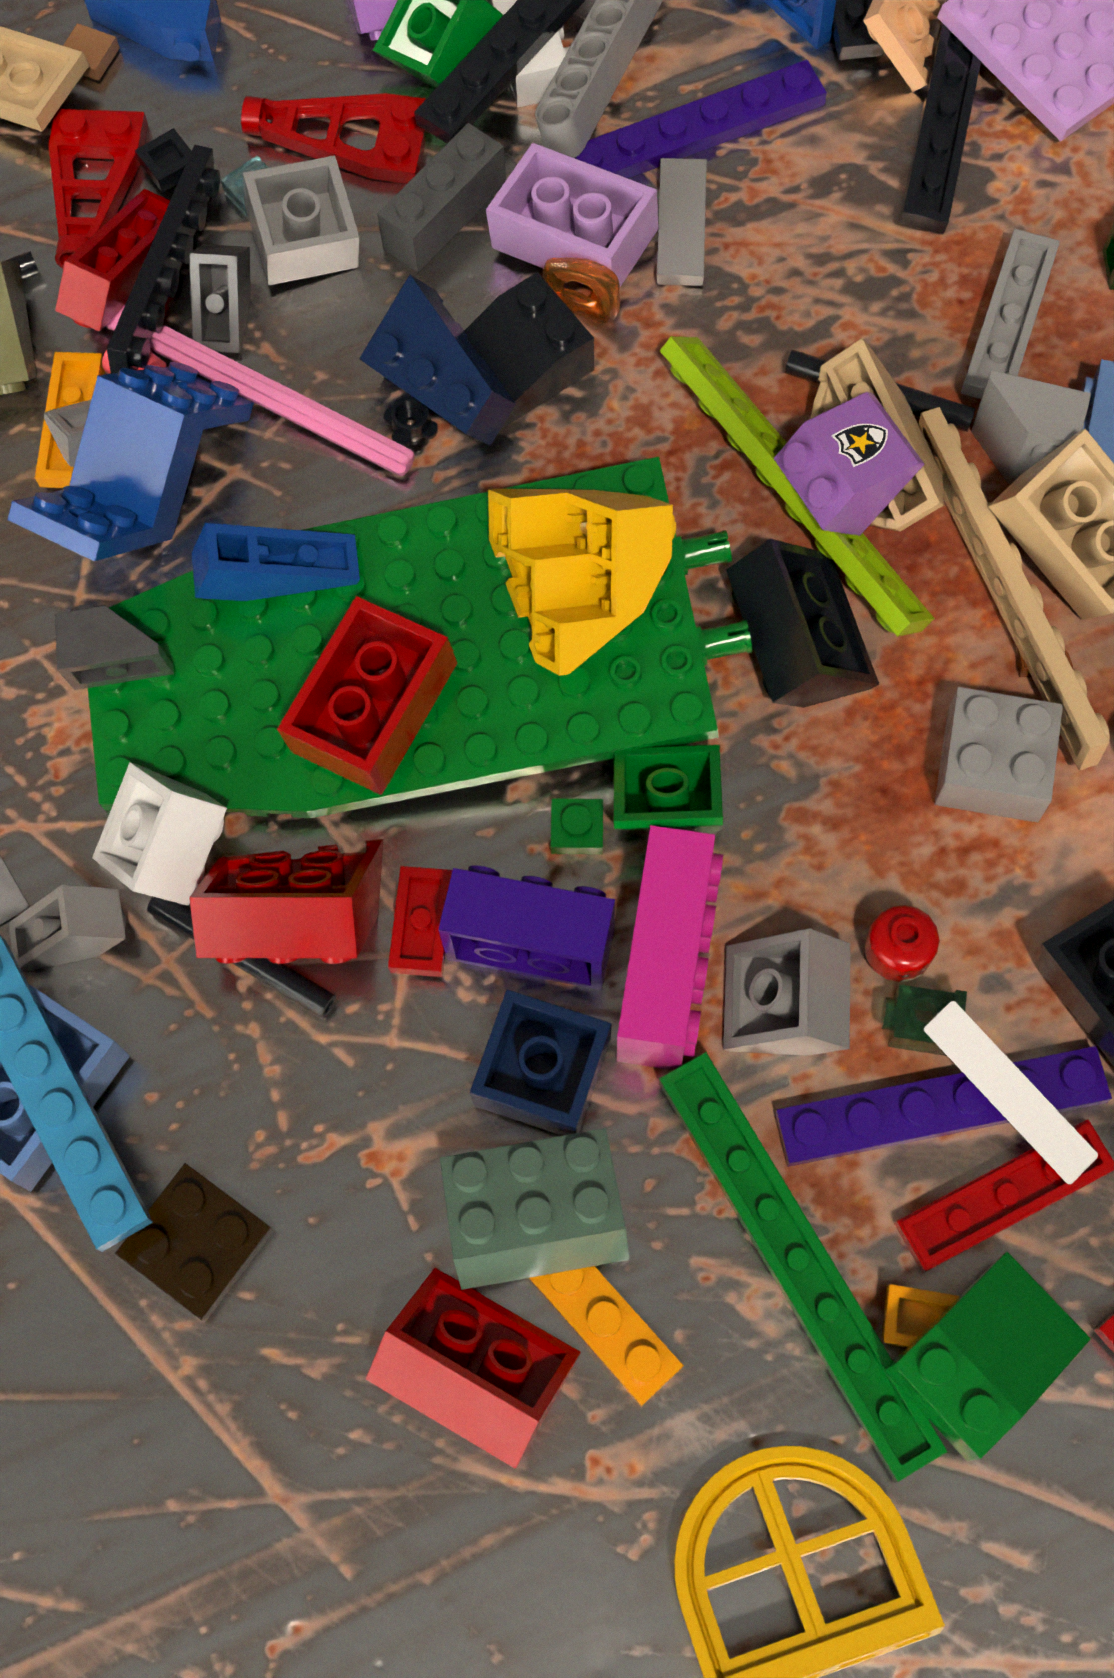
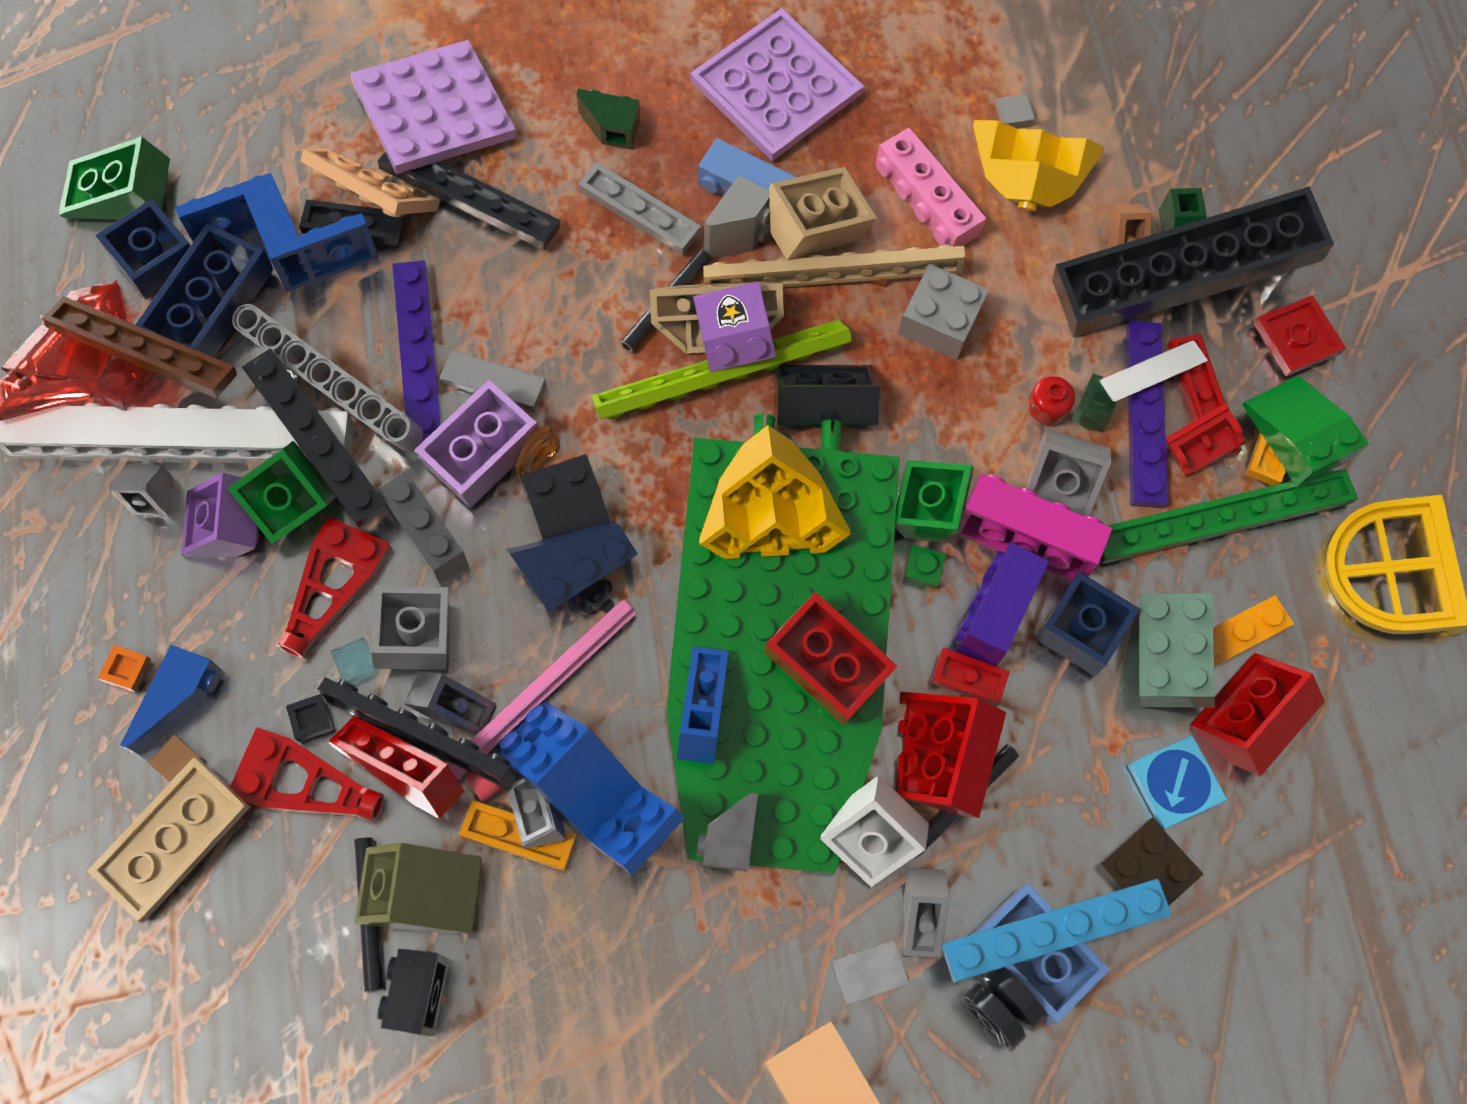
camera: 85 degrees left, 0 degrees up
none -> tile [1127,735,1228,830]
none -> red hinge [1165,403,1246,477]

